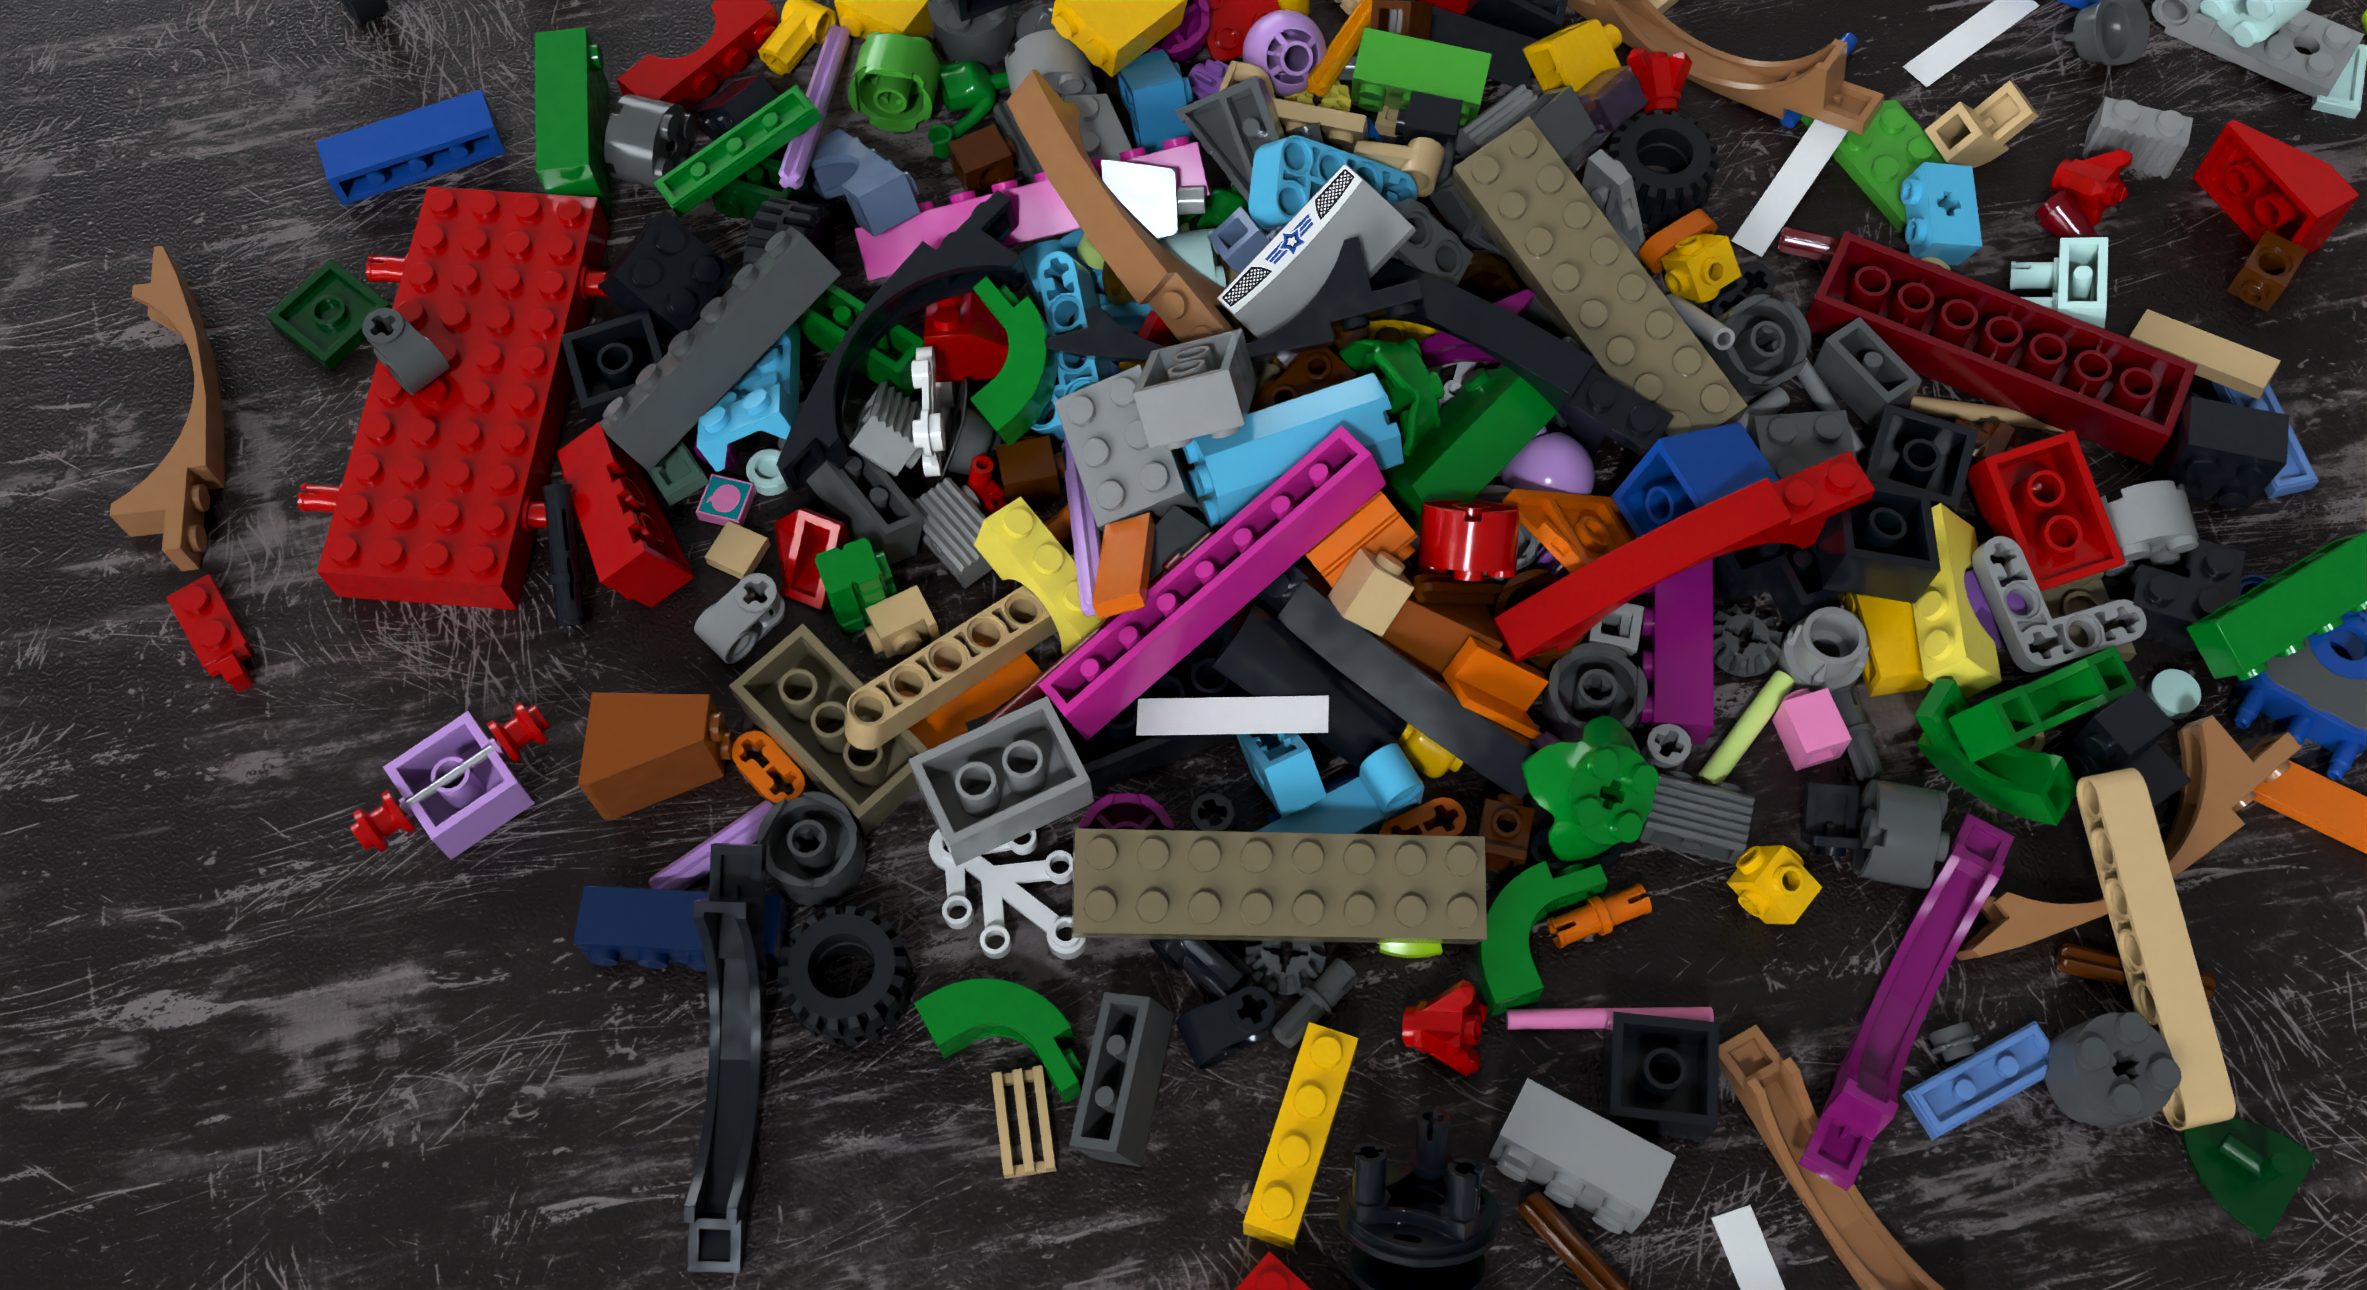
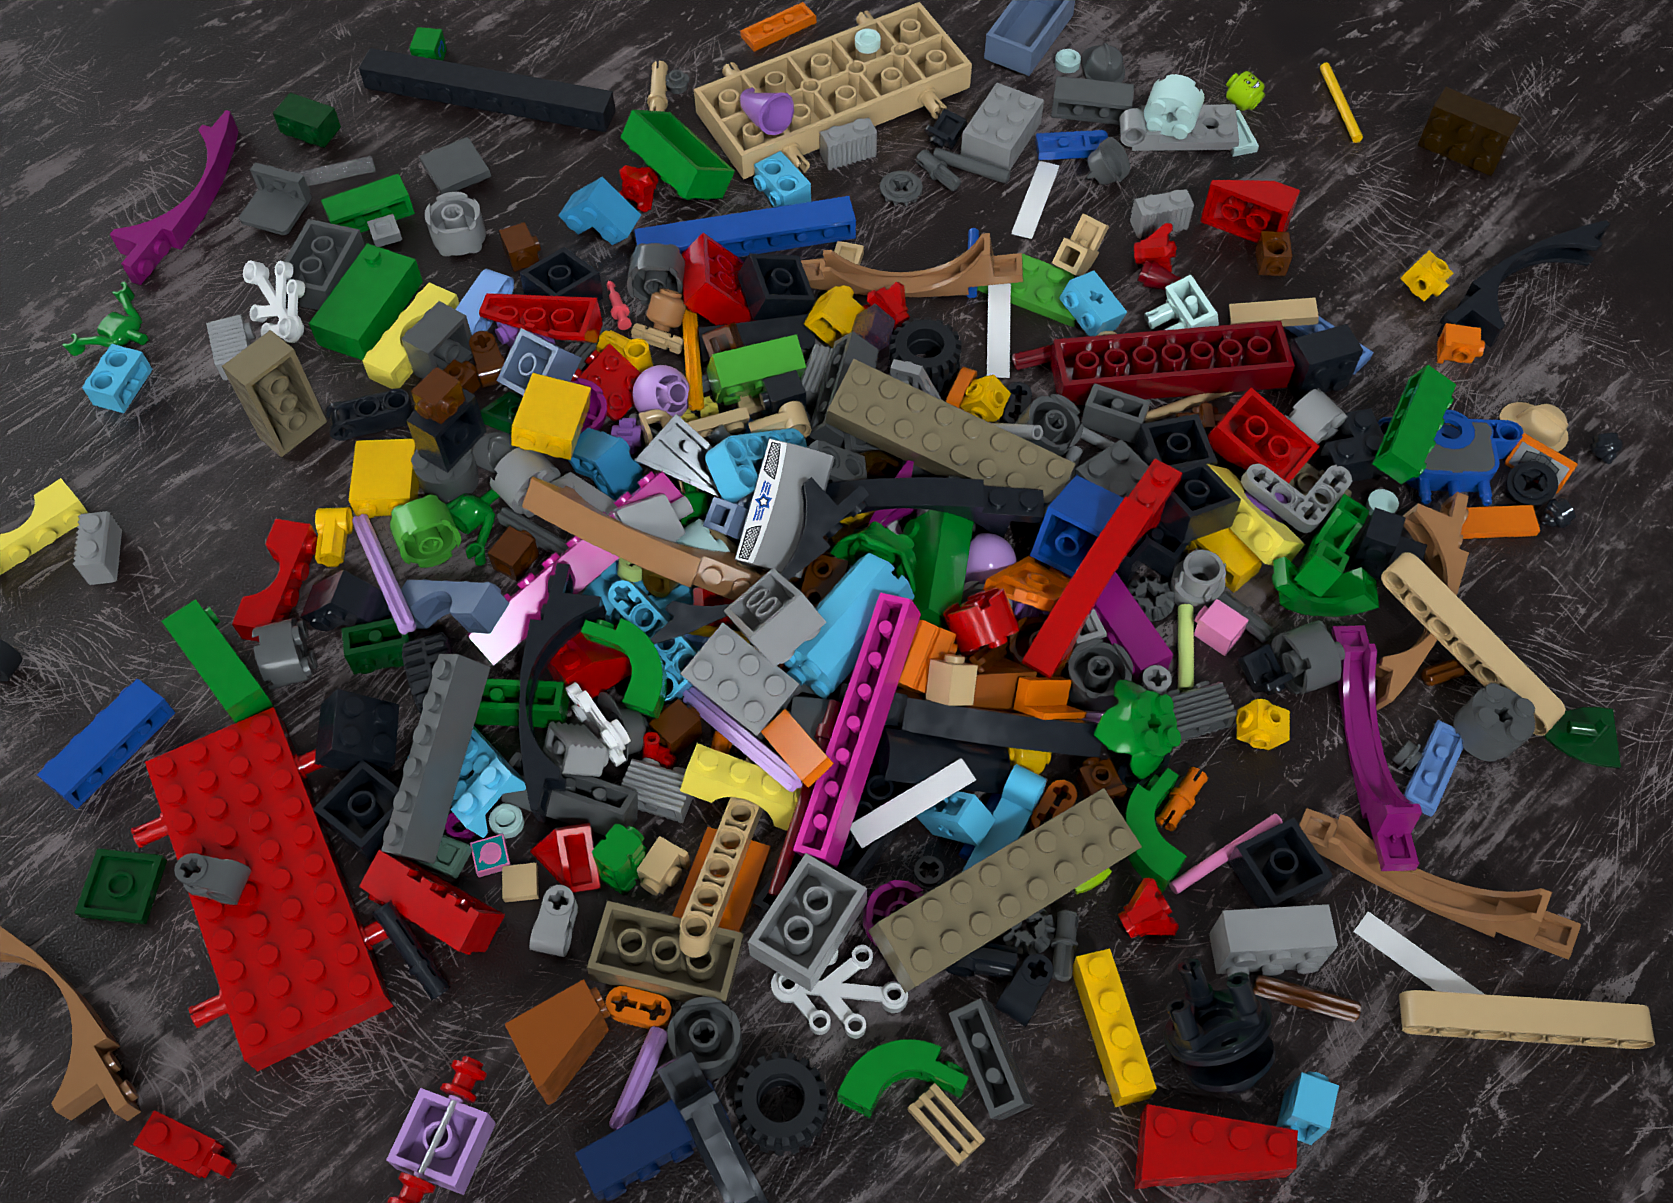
camera: 35 degrees left, 5 degrees down
green tile [653,84,823,218] -> none

